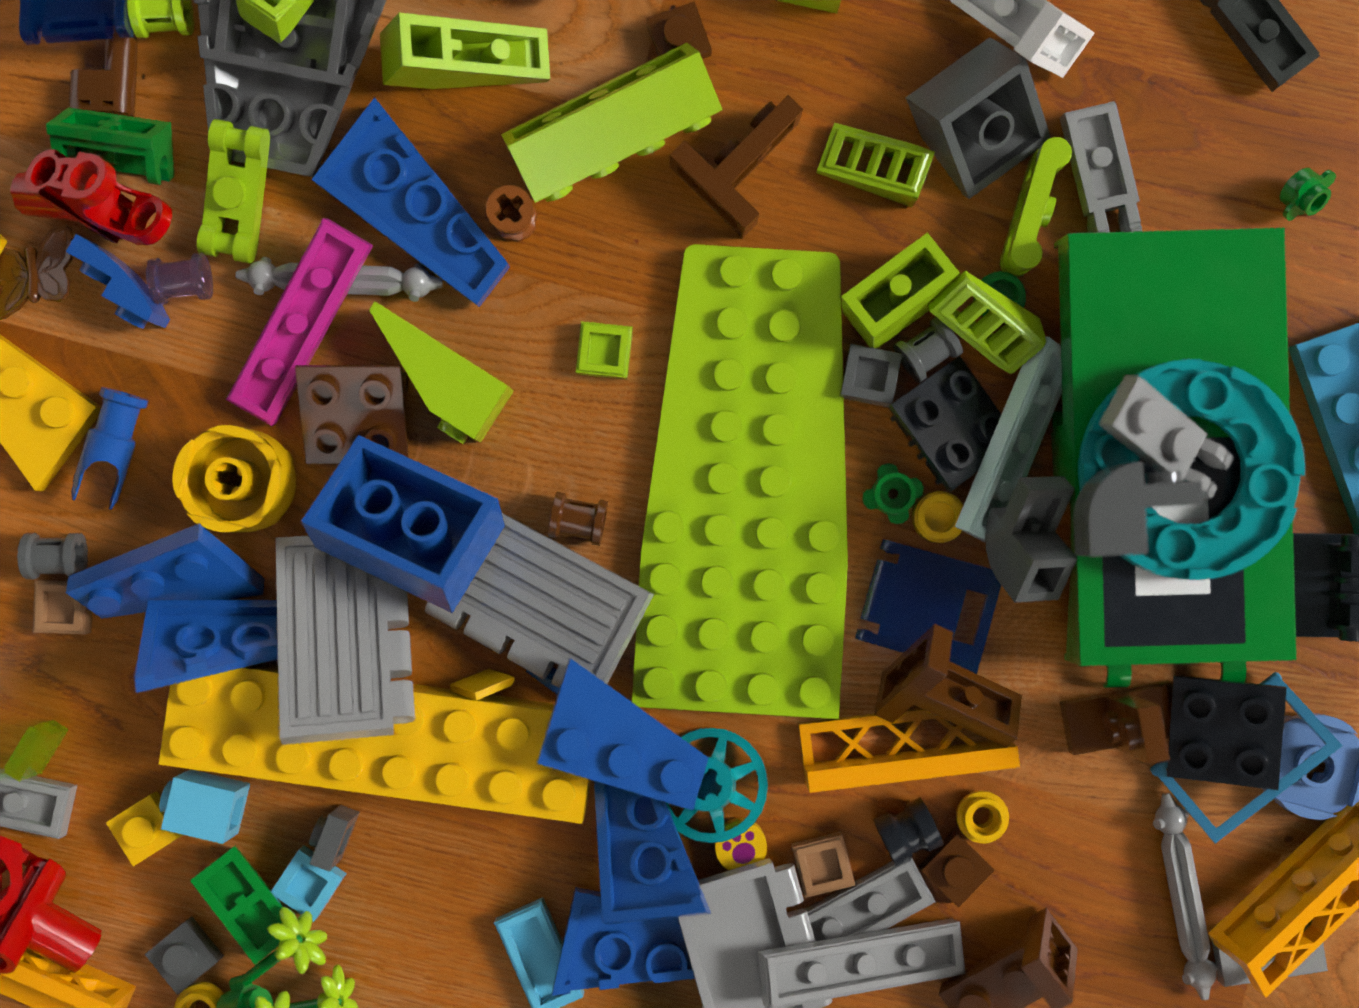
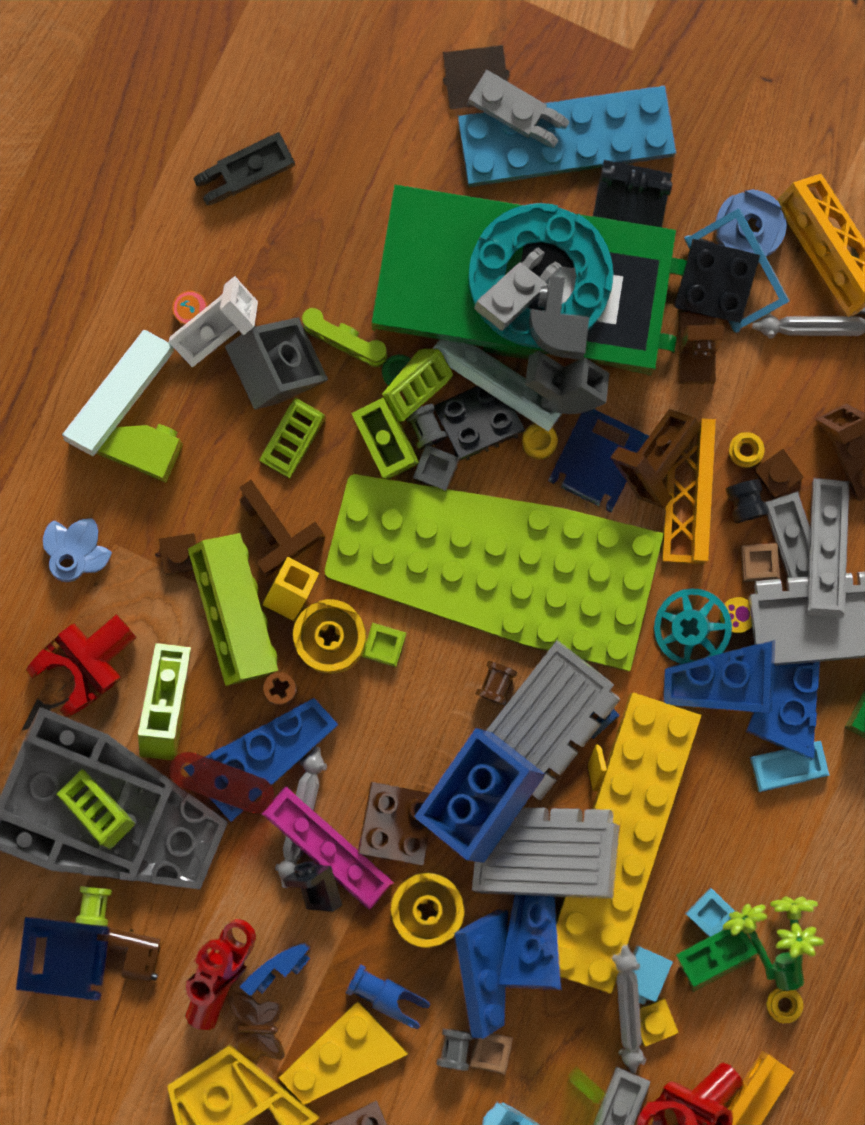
camera: 80 degrees left, 5 degrees down
green hinge [46,107,175,185] -> none
dark grey plate [145,916,224,995] -> none
bush [146,253,213,305] -> none
lime plate [197,119,270,264] -> none
dark grey plate [309,805,360,872] -> none
lime slope [369,301,514,444] -> none
blue wing [537,658,709,810] -> none
green plate [862,463,924,524] -> none
light grey hinge [1060,101,1142,233] -> none
green plate [1280,168,1336,221] -> none
none -> clear red plate [170,752,275,813]
none -> yellow brick [262,557,319,621]
none -> black bracket [283,862,342,912]
none -> yellow brick [293,599,366,674]
none -> light grey wheel [612,945,646,1073]

